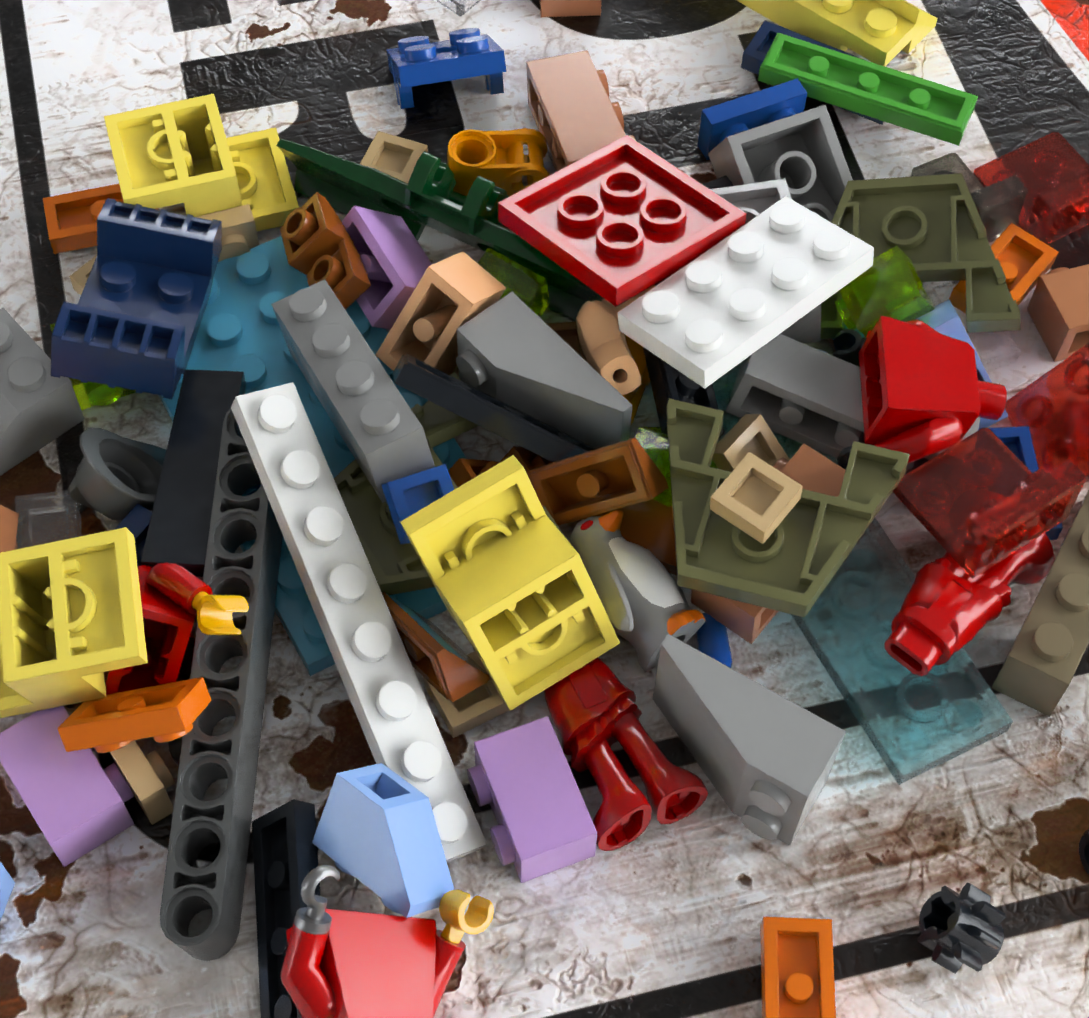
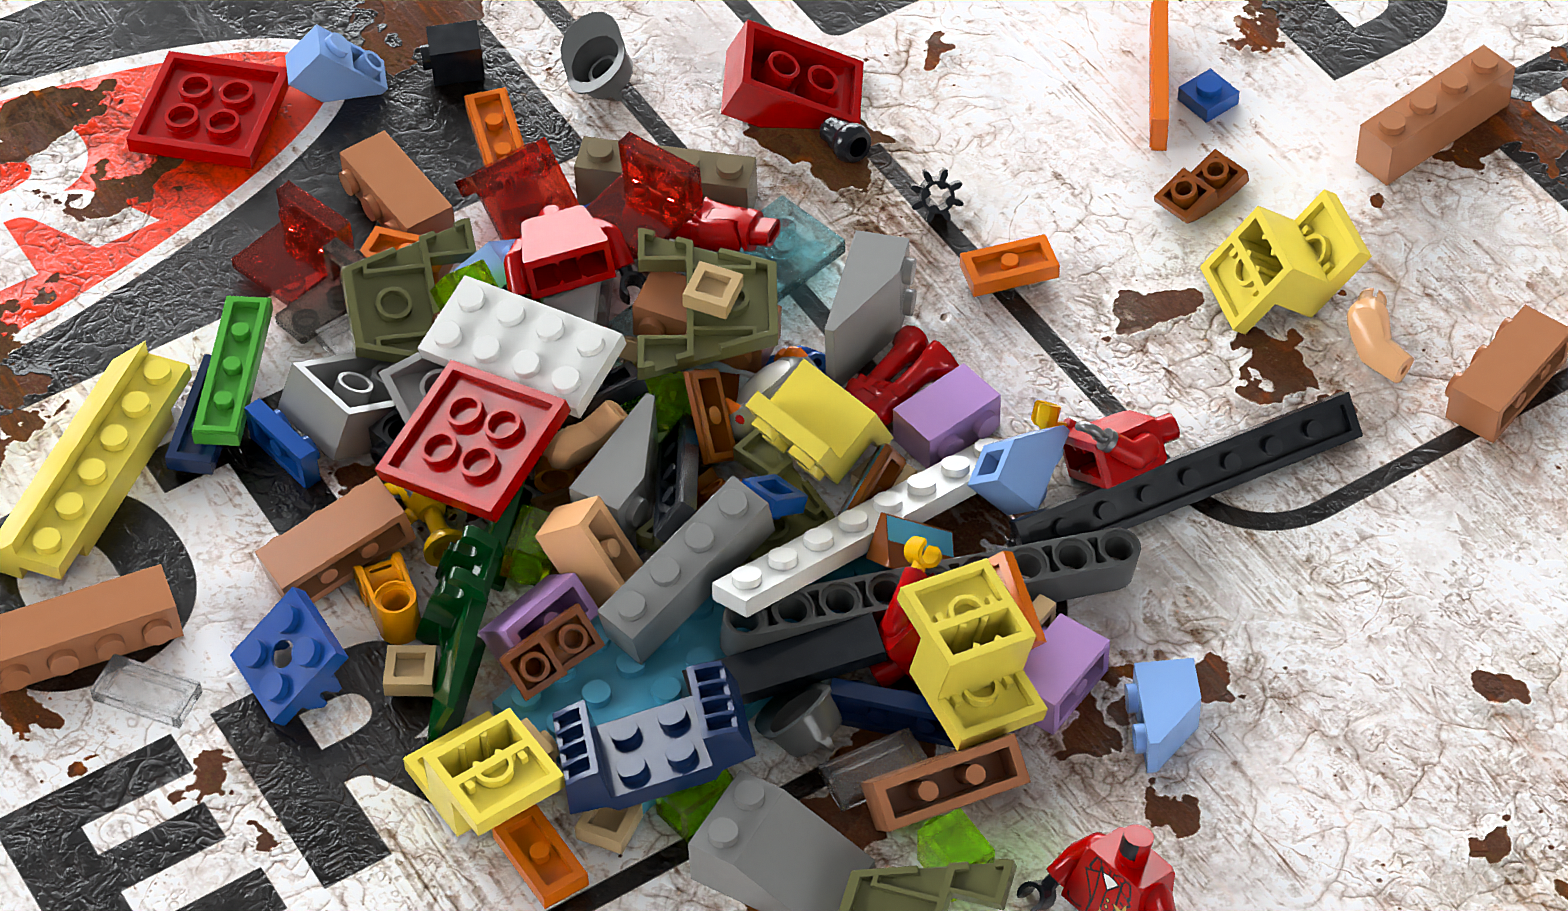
camera: 105 degrees left, 10 degrees down
none -> slope [866,512,955,569]

